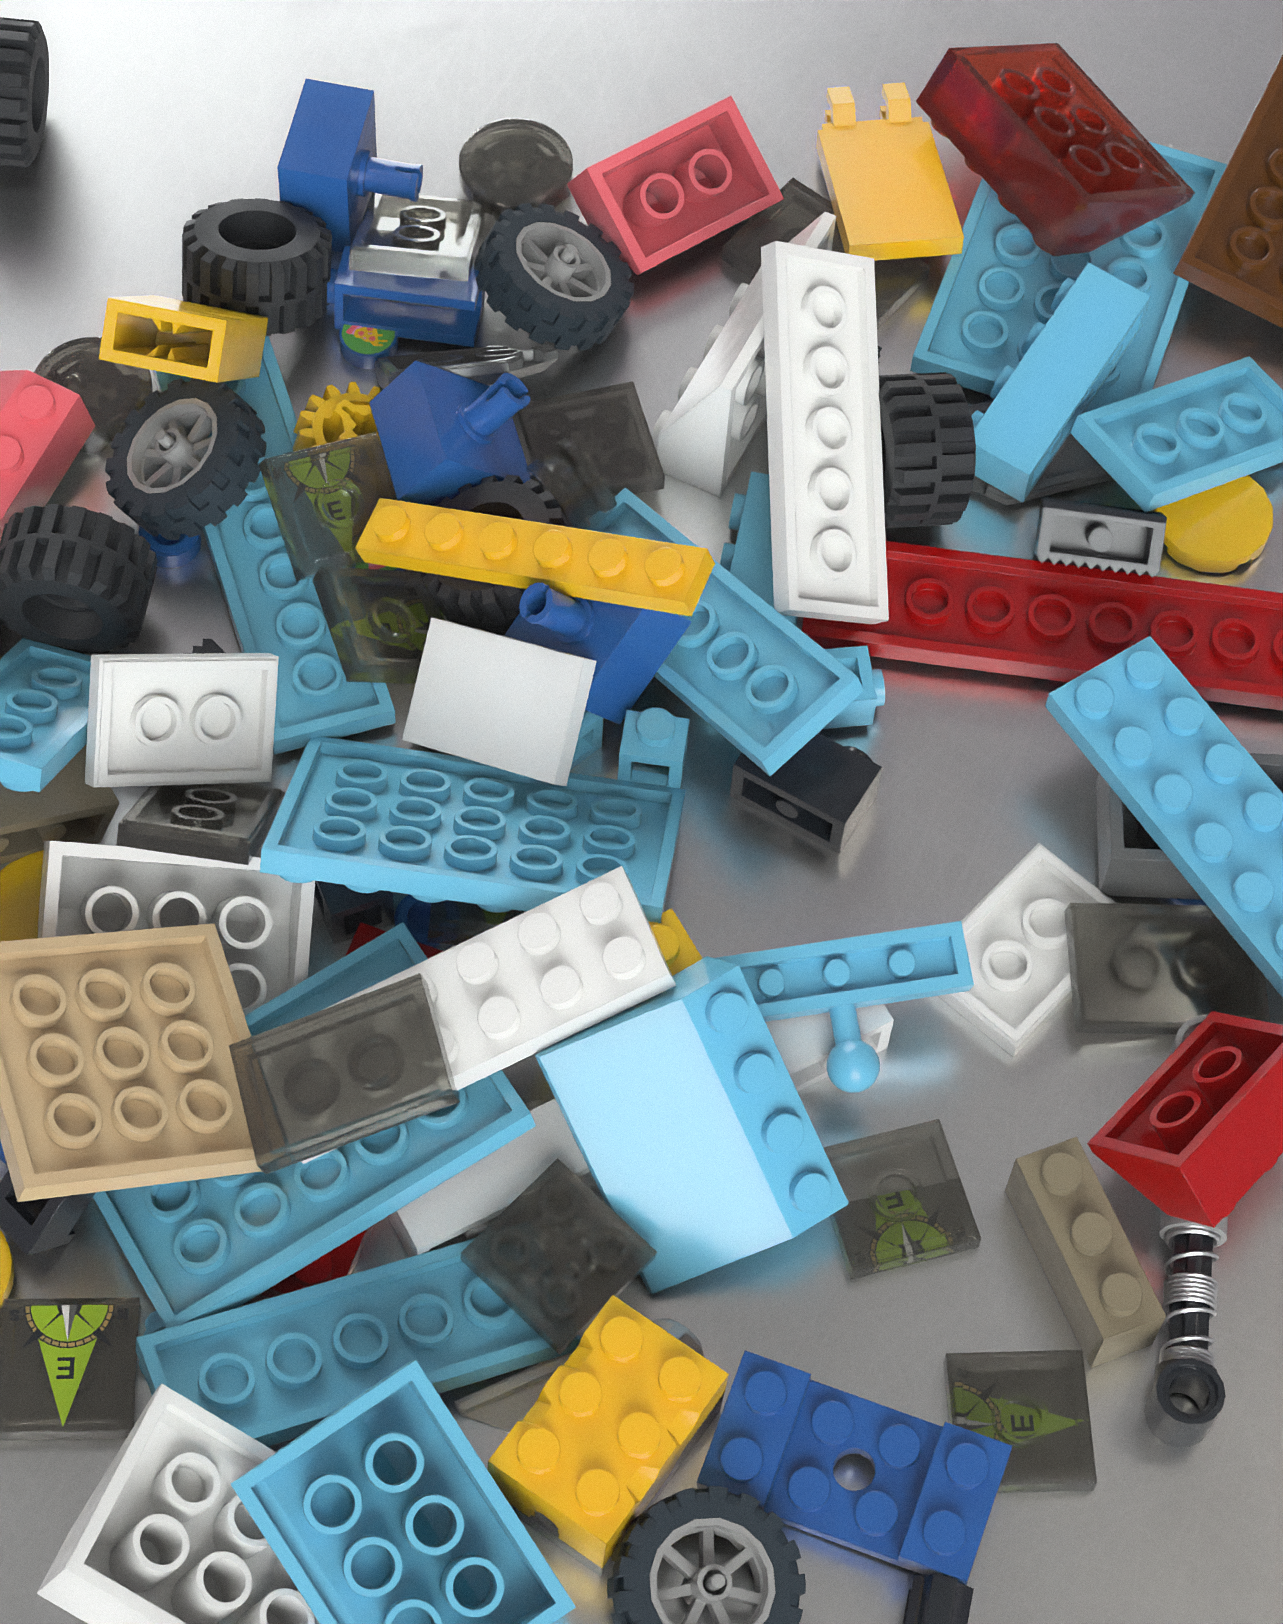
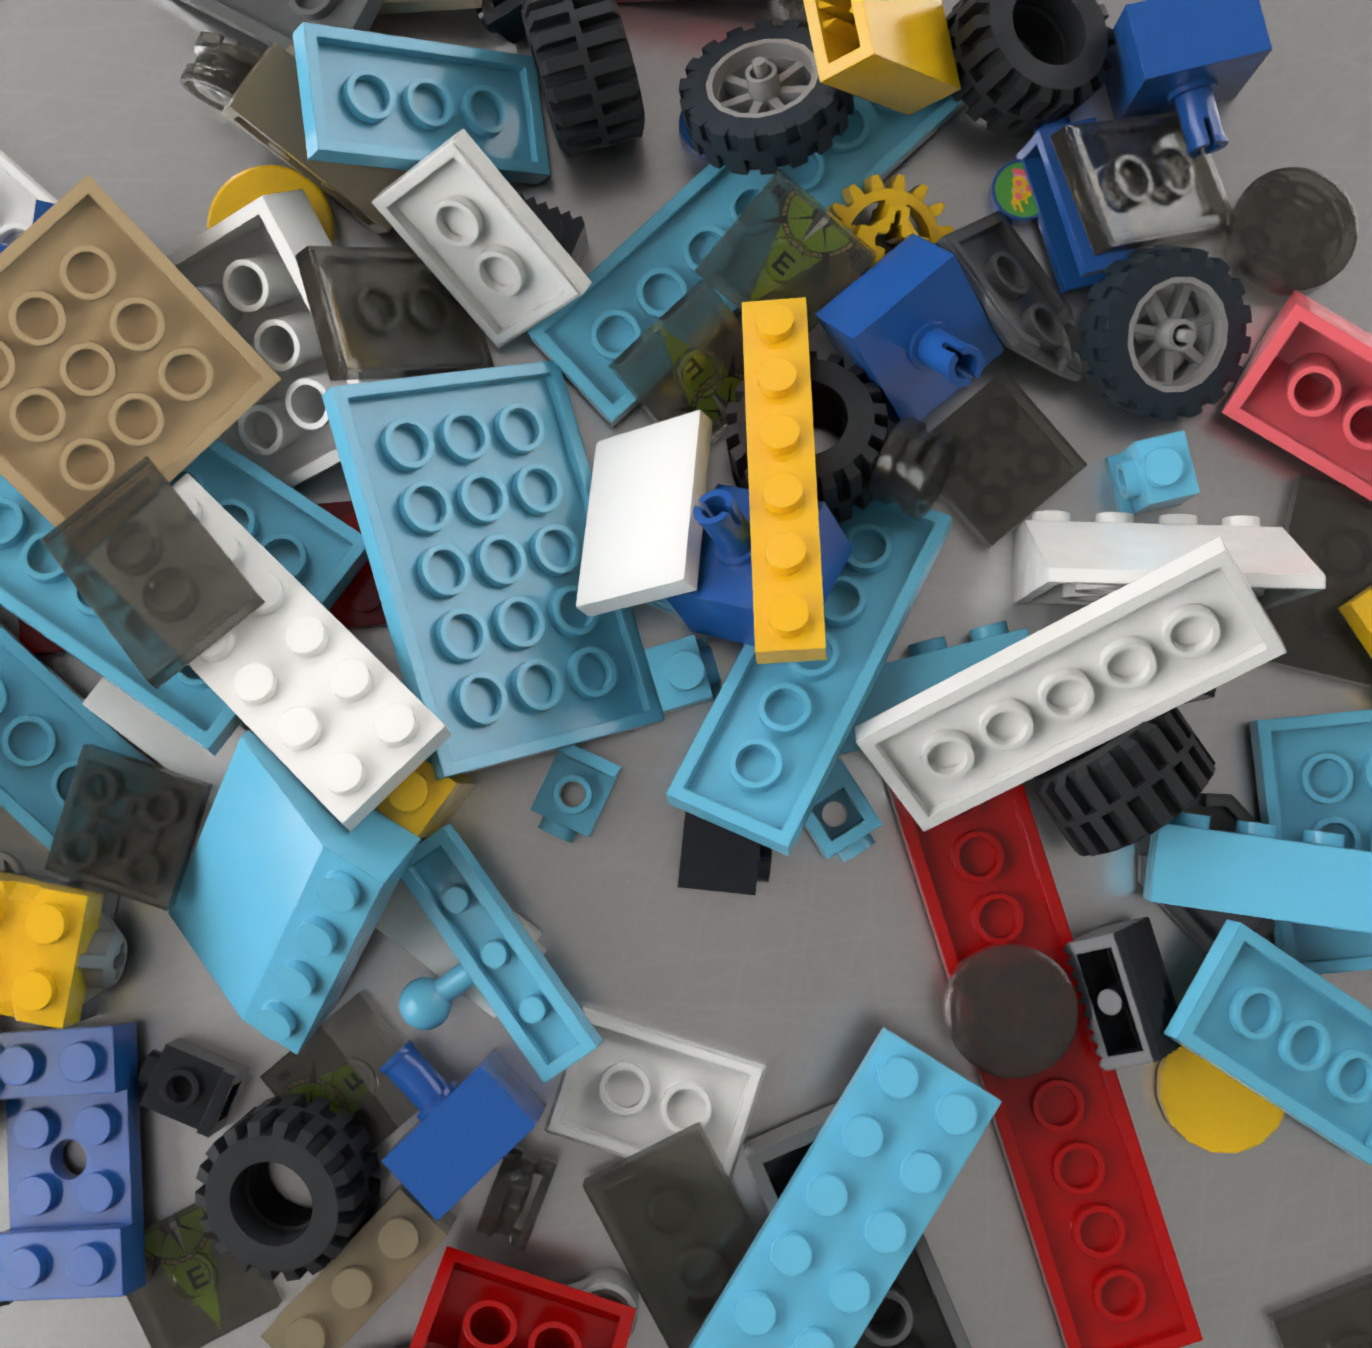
camera: 70 degrees right, 25 degrees up
none -> black brick [137,1038,249,1138]
none -> black tyre [195,1093,381,1281]
none -> blue brick [379,1040,547,1221]
none -> clear smoke wheel [476,1146,558,1251]
none -> medium azure brick [530,745,623,843]
none -> clear smoke tile [943,943,1078,1078]
none -> medium azure brick [1105,430,1200,516]

